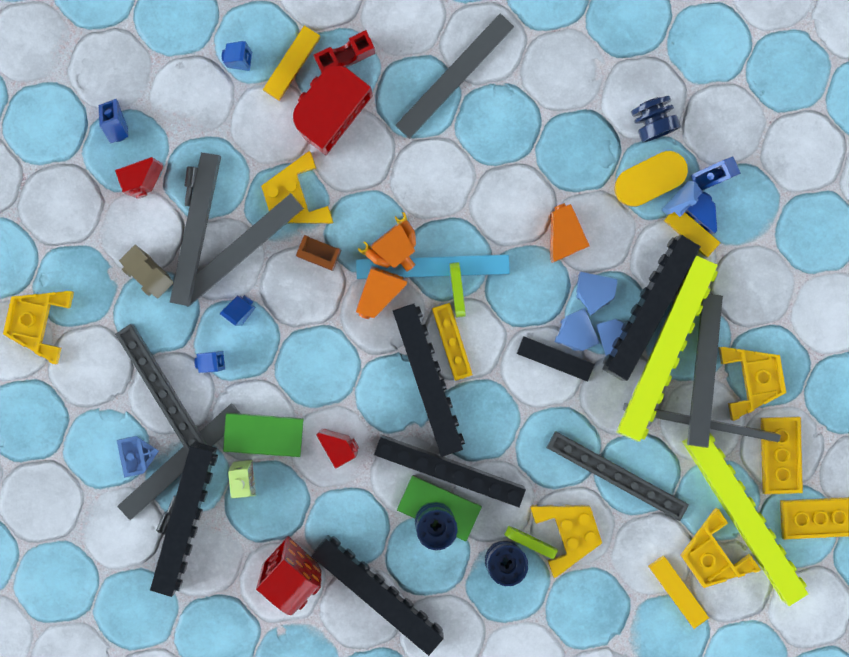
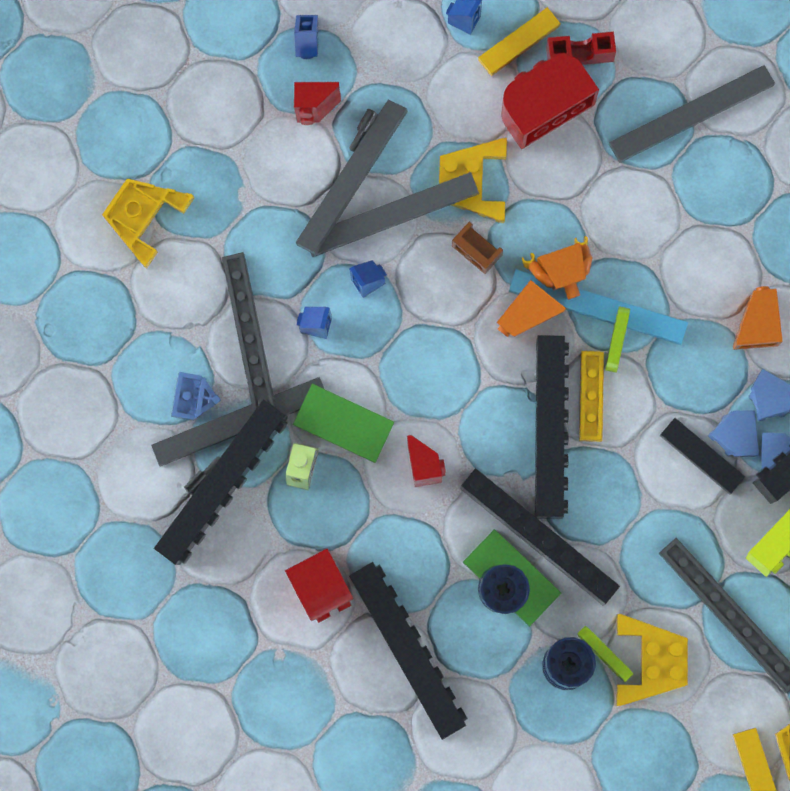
camera: 30 degrees right, 10 degrees down
dark tan brick [119,244,174,299] -> none

